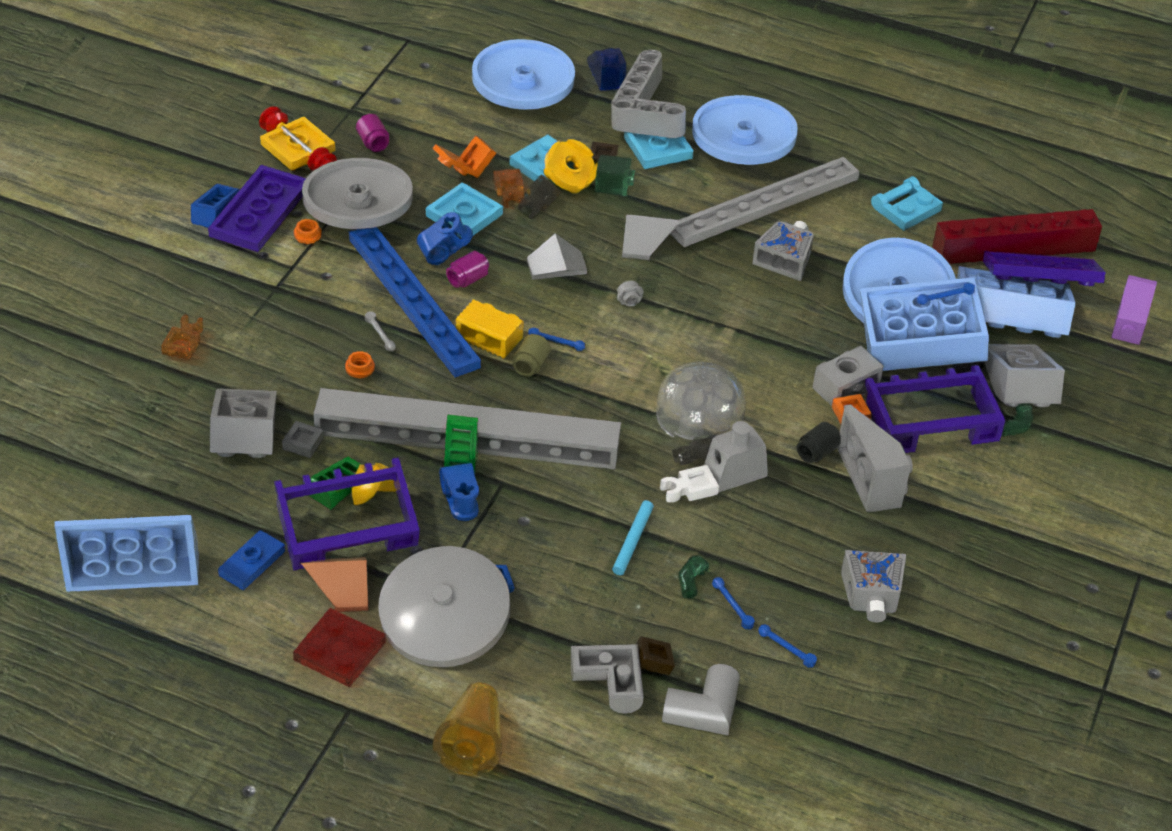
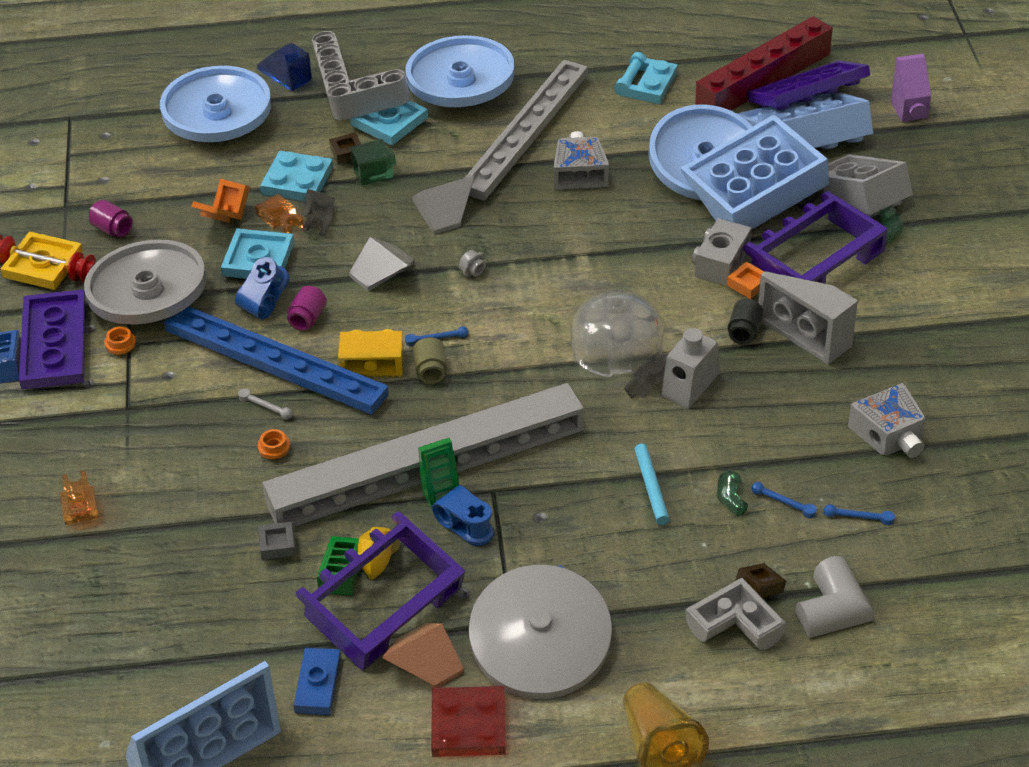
camera: 25 degrees left, 0 degrees up
light grey slope [210,389,277,458] -> none
yellow plate [544,139,598,194] -> none
white plate [660,465,719,502] -> none
blue hinge [917,283,975,305] -> none

